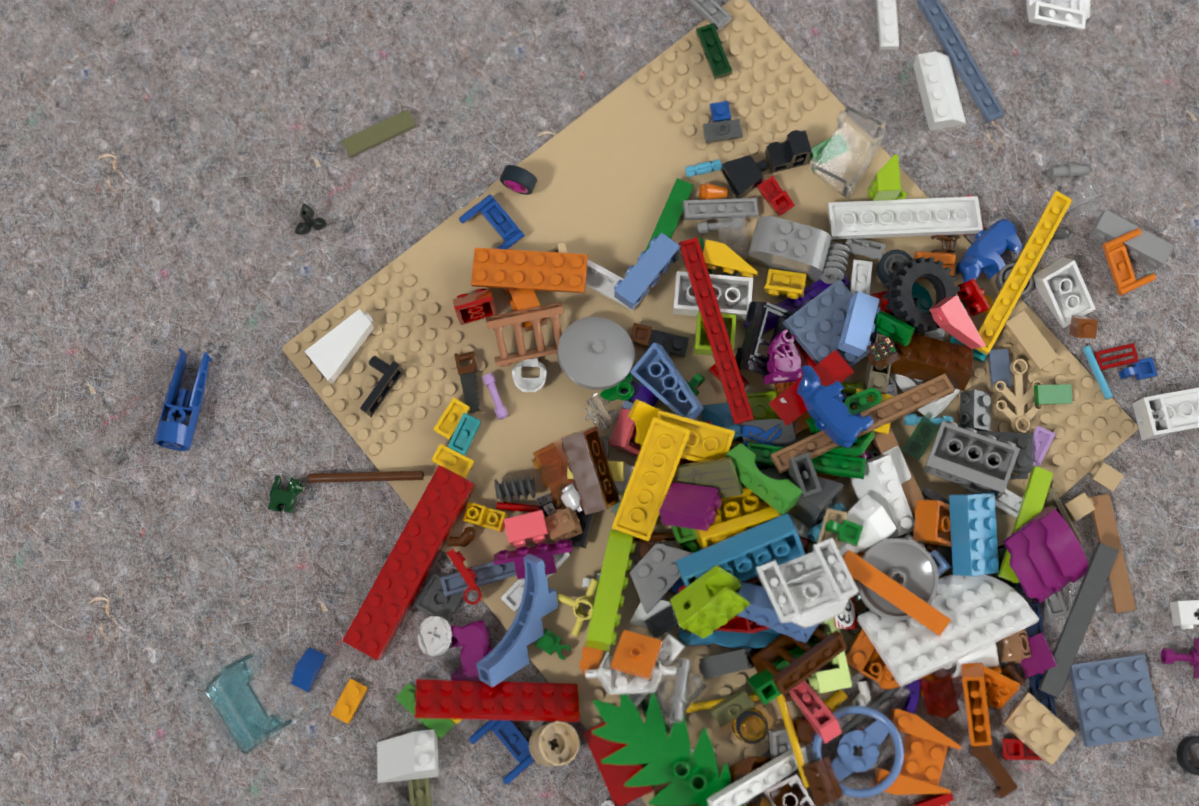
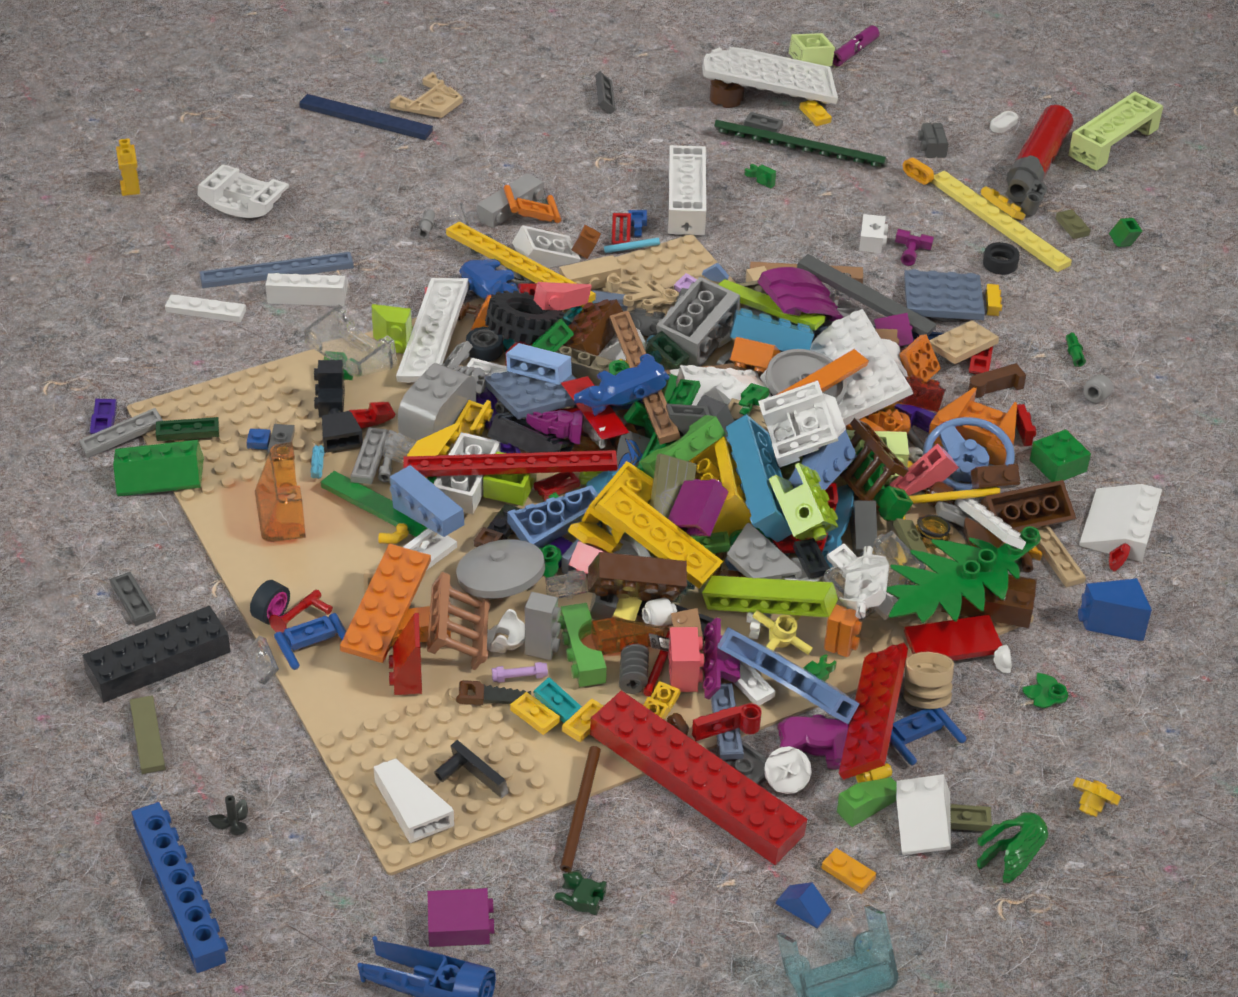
camera: 80 degrees left, 35 degrees down
orange plate [610,629,663,680] -> none
light grey pin [669,658,691,723] -> none
orange cone [699,183,727,200] -> none
brick [867,336,900,370] -> none
orange brick [961,663,992,746] -> none
tile [1034,384,1073,405] -> none
tan brick [1089,461,1125,492] -> none
none -> black brick [82,605,231,703]
none -> dark grey tile [110,572,156,626]
none -> green slope [113,440,204,496]
none -> blue brick [131,802,228,973]
none -> clear orange windscreen [255,442,306,542]
none -> red piece [269,589,333,633]
none -> yellow arm [378,523,409,544]
none -> magenta brick [427,888,495,947]
none -> light grey brick [525,592,561,660]
none -> bright green arch [558,603,607,687]
none -> medium blue tile [702,262,729,282]
none -> yellow piece [985,284,1002,316]

